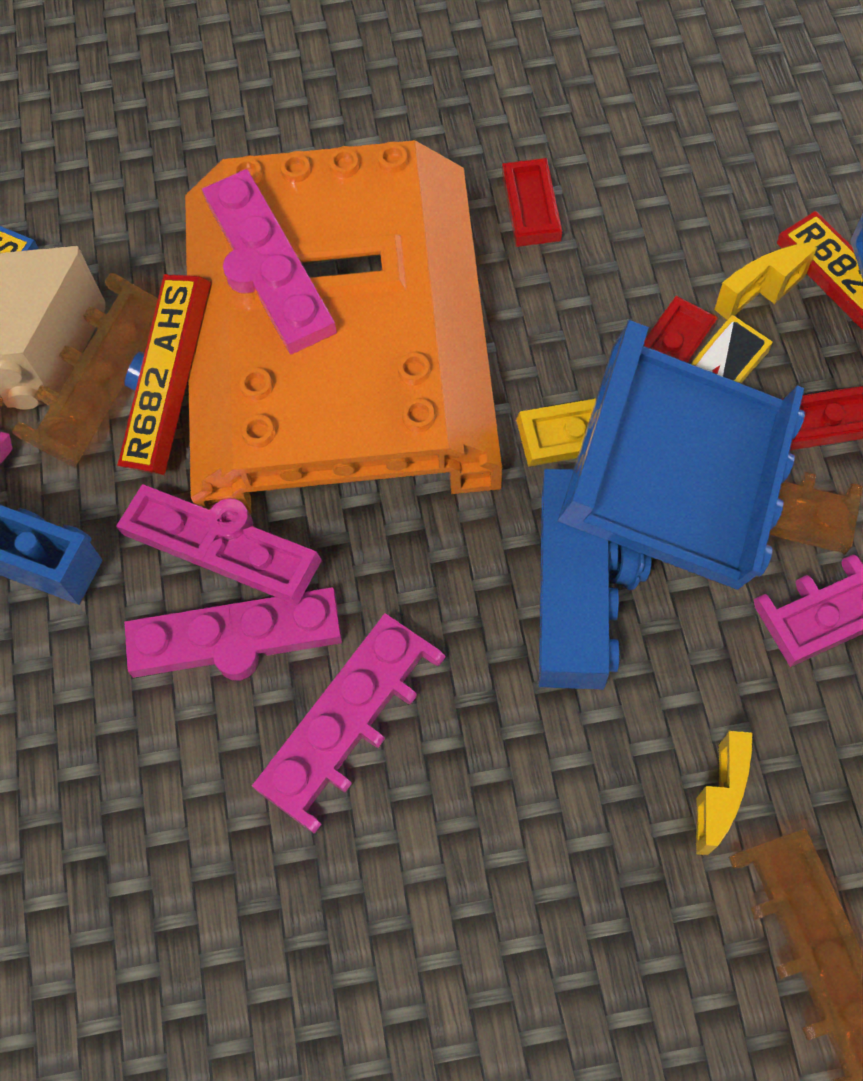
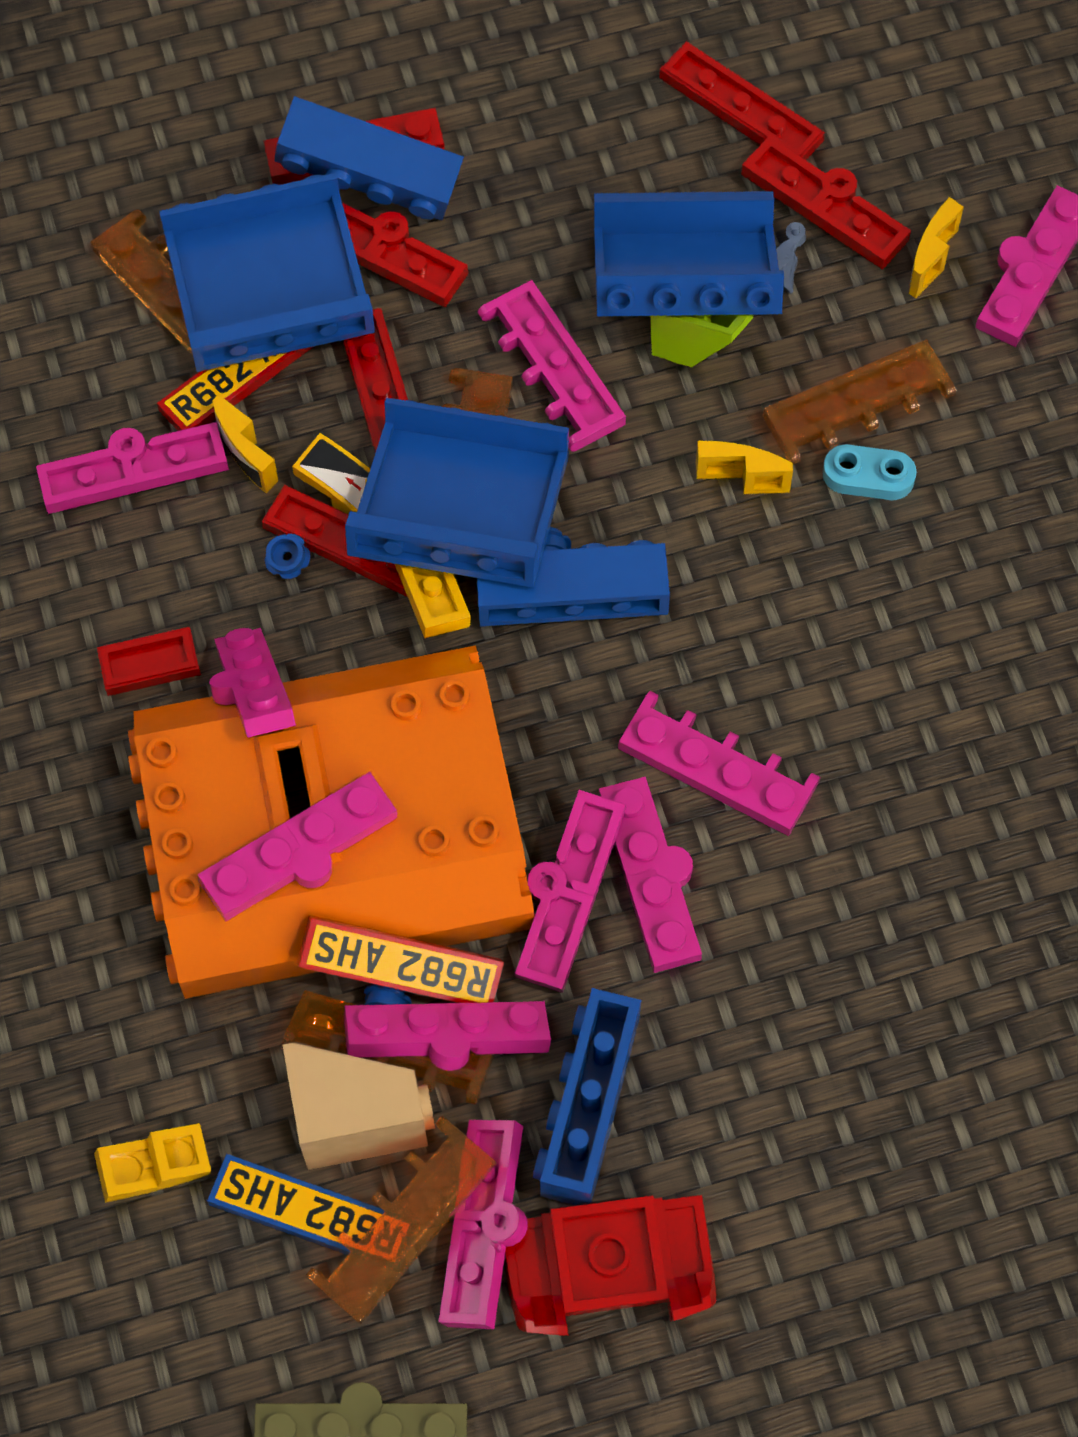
camera: 100 degrees left, 0 degrees up
none -> dark pink hinge [36,422,229,514]
none -> yellow slope [94,1123,211,1203]
none -> dark pink hinge [210,628,296,738]
none -> blue plate [265,534,310,579]
none -> dark pink hinge [344,1001,551,1071]
none -> medium azure plate [823,445,917,500]

